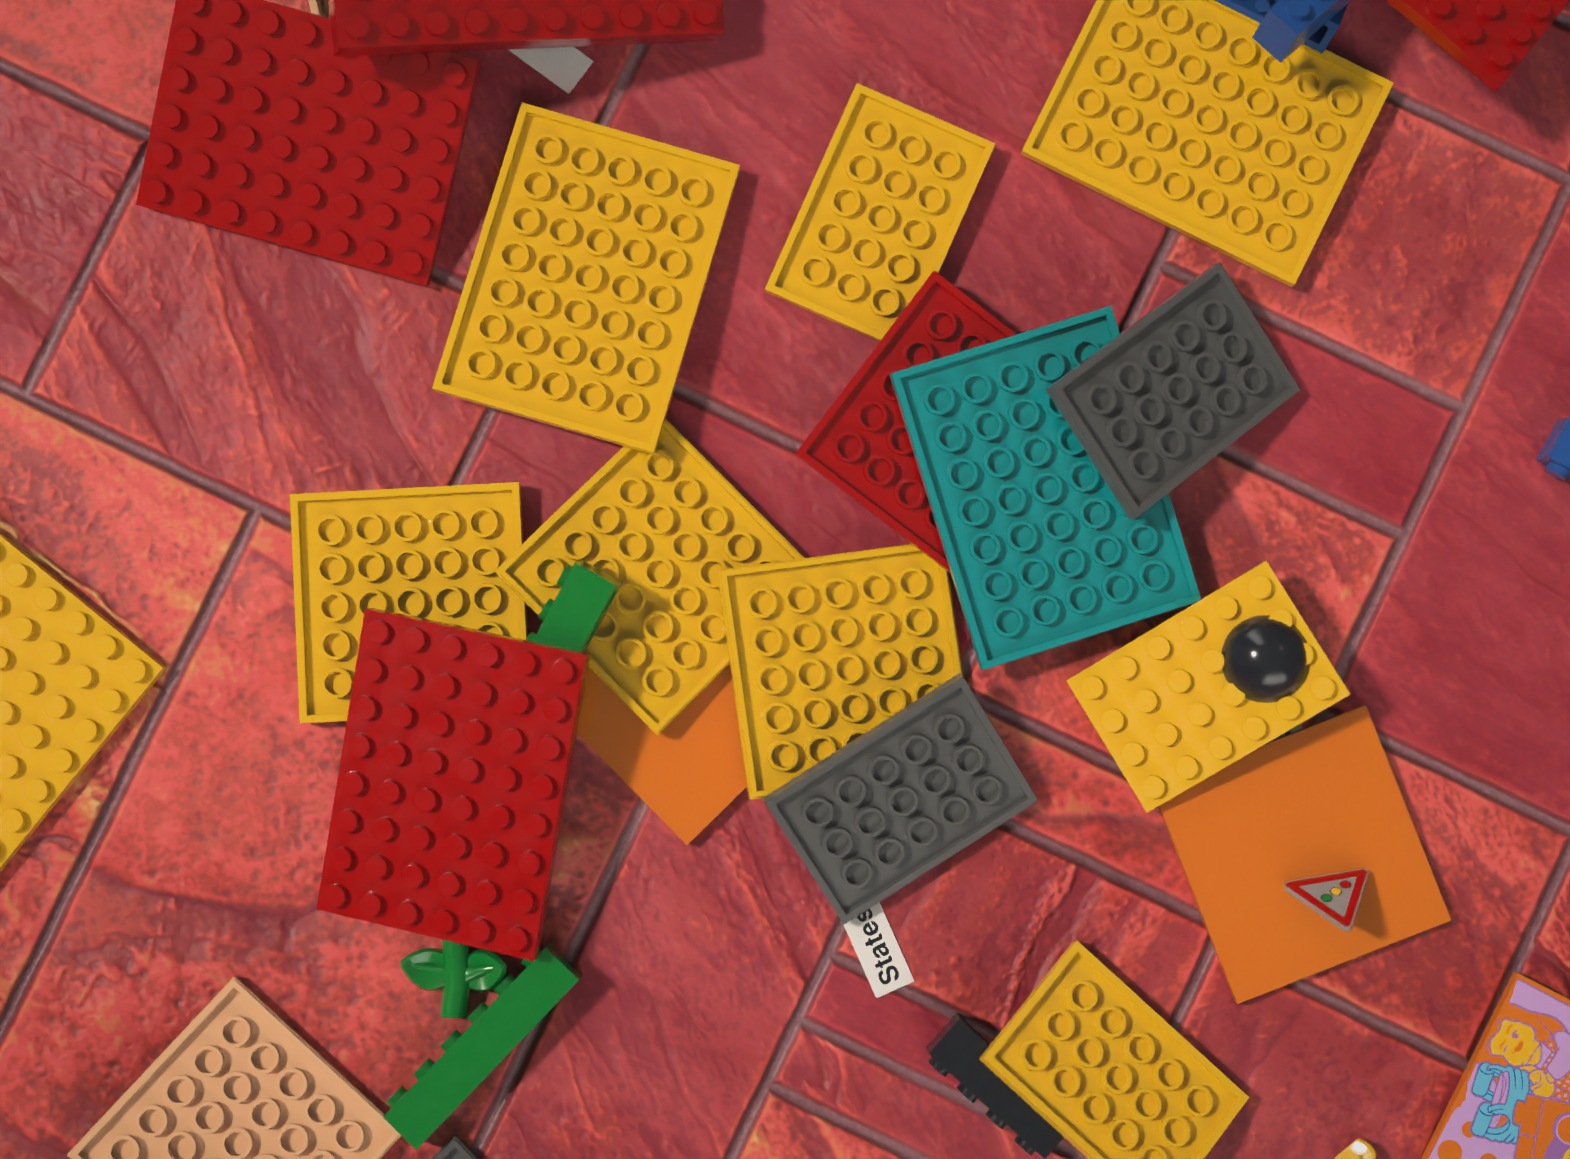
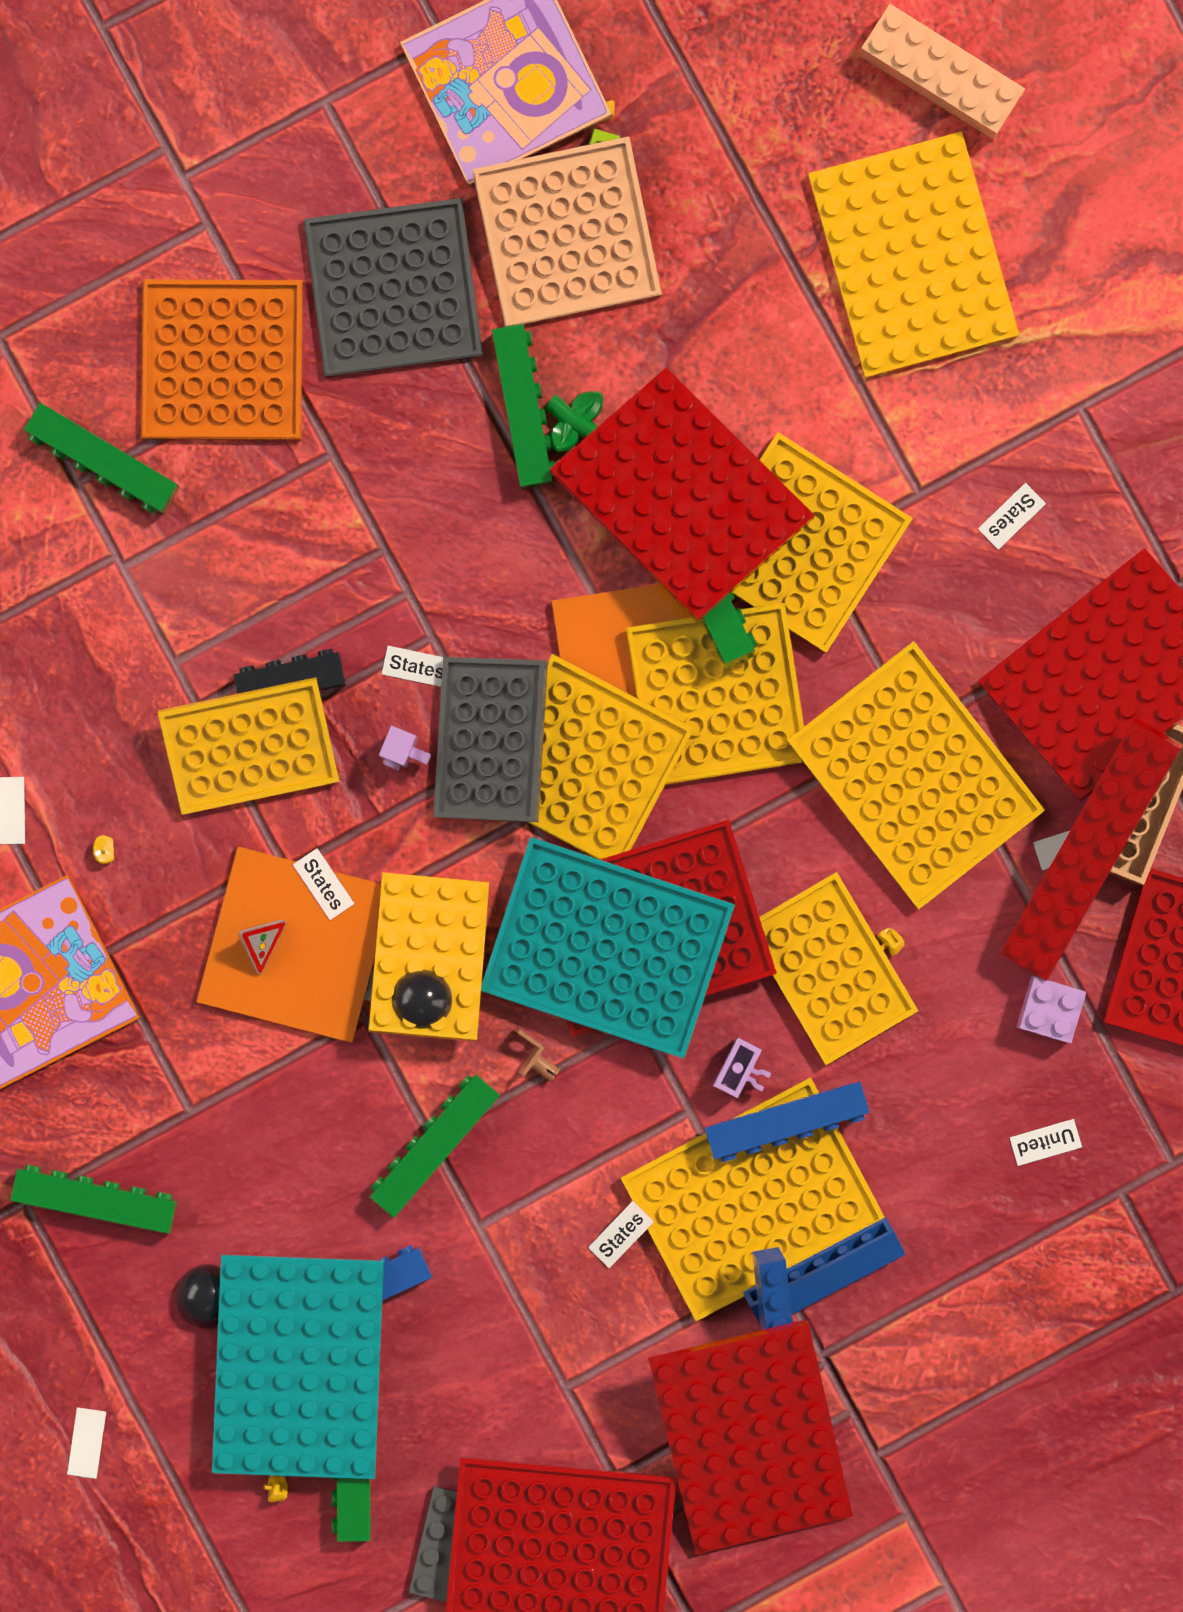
camera: 125 degrees right, 0 degrees up
dark grey plate [1046,262,1300,519] -> none
none -> white sticker [293,849,354,920]
none -> green brick [370,1074,501,1218]
none -> lavender brick [379,726,431,771]
none -> nougat bracket [515,1027,560,1082]
none -> white sticker [588,1201,654,1268]
none -> blue brick [704,1081,870,1162]
none -> lavender brick [713,1037,771,1098]
none -> yellow piece [877,928,905,956]
none -> white sticker [978,483,1046,550]

